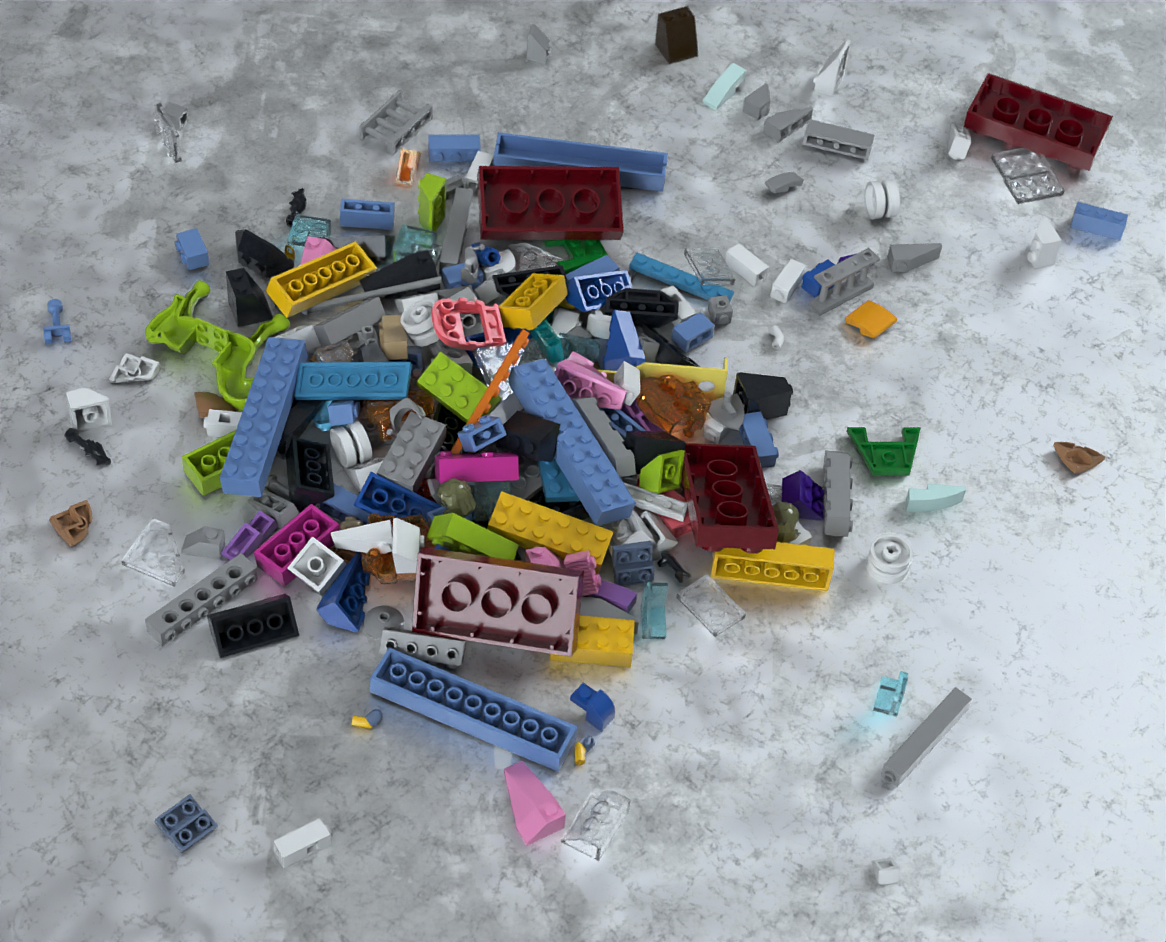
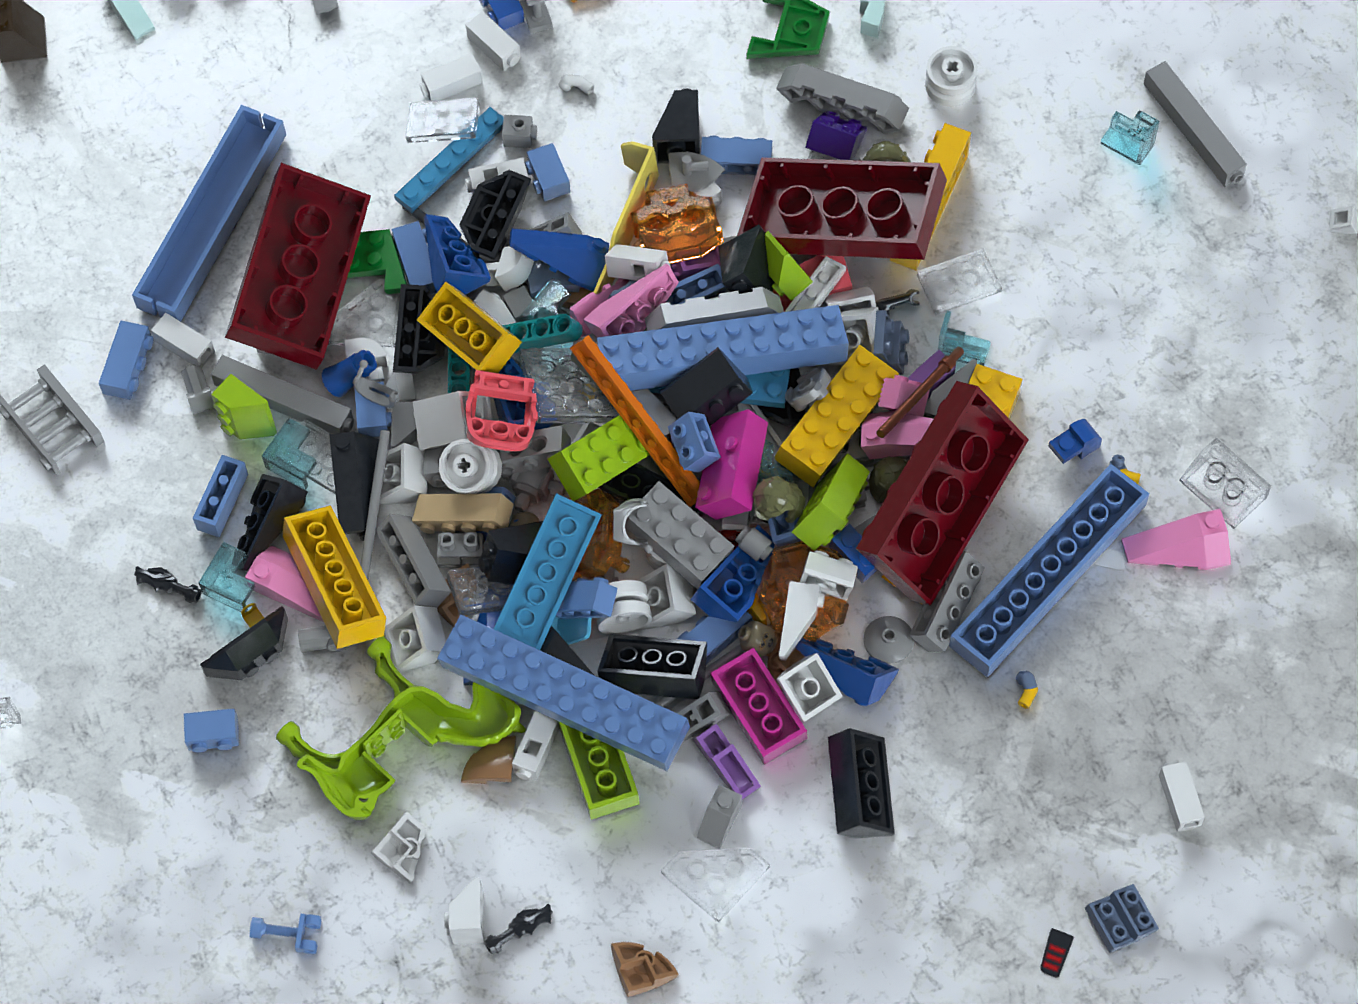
camera: 65 degrees left, 15 degrees up
light grey brick [145,553,258,646] -> none
black slope [226,268,273,327] -> none
clear orange slope [395,148,421,186] -> none
black wedge [640,323,700,367] -> none
none -> light grey brick [735,525,773,561]
none -> light grey plate [785,368,831,412]
none -> copper bar [876,346,964,438]
none -> black sticker [1041,928,1074,978]

